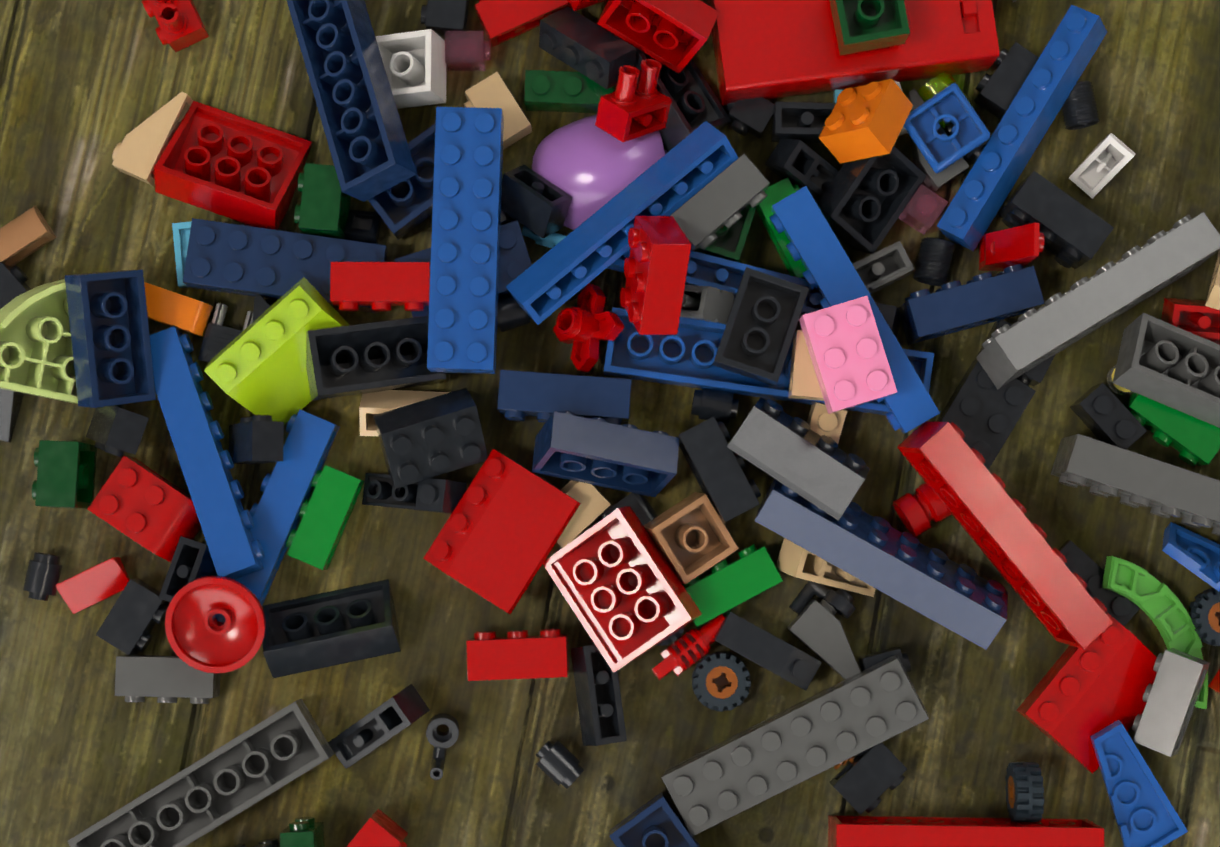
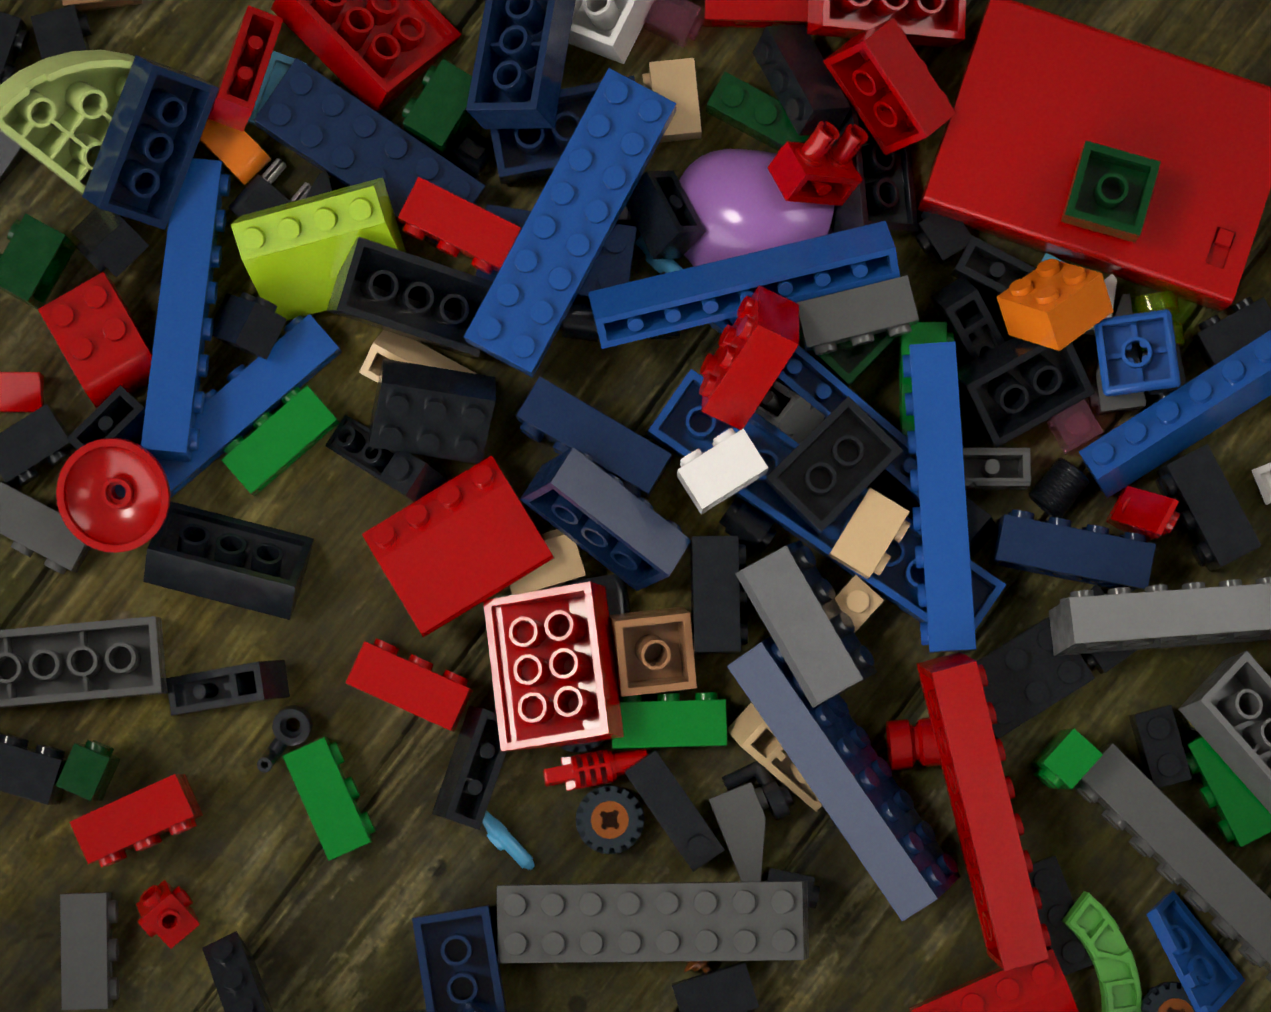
camera: 30 degrees right, 0 degrees up
black brick [536,740,584,789] -> none
red plant [553,283,624,373] -> none
bright pink brick [799,296,897,414] -> none
none -> red brick [208,5,283,132]
none -> green brick [283,737,376,861]
none -> dark azure piece [482,810,534,870]
none -> white brick [677,428,768,515]
none -> green brick [1031,728,1103,790]

